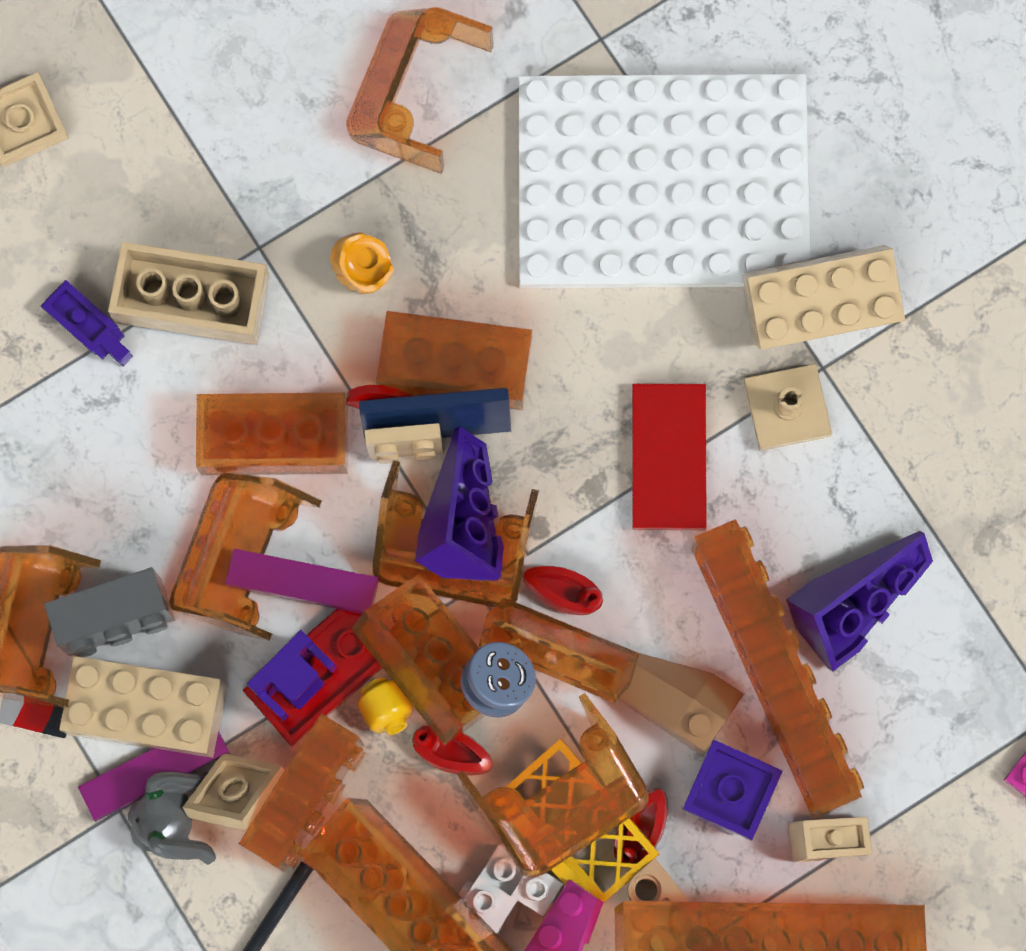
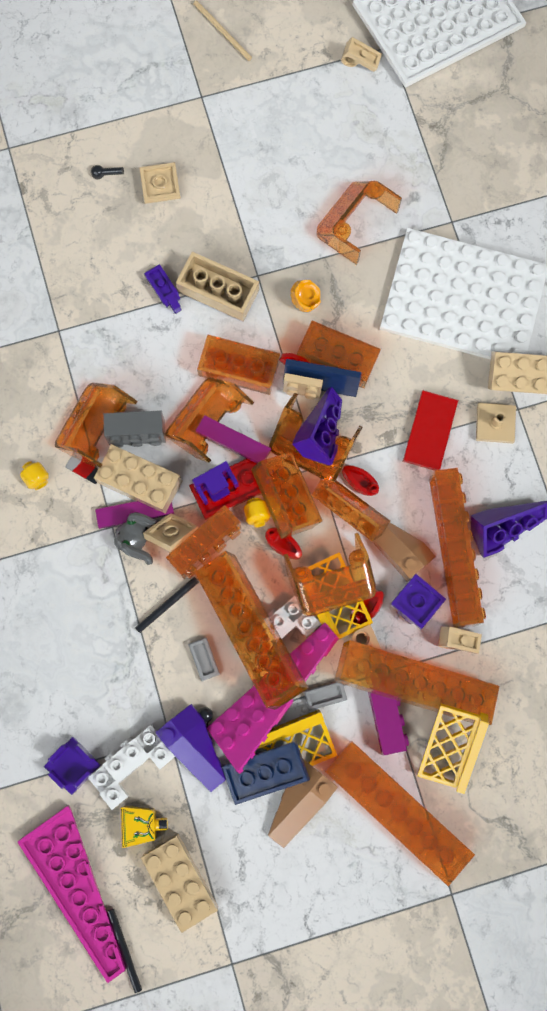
camera: 10 degrees right, 0 degrees up
sand blue head [460,642,536,718] -> none

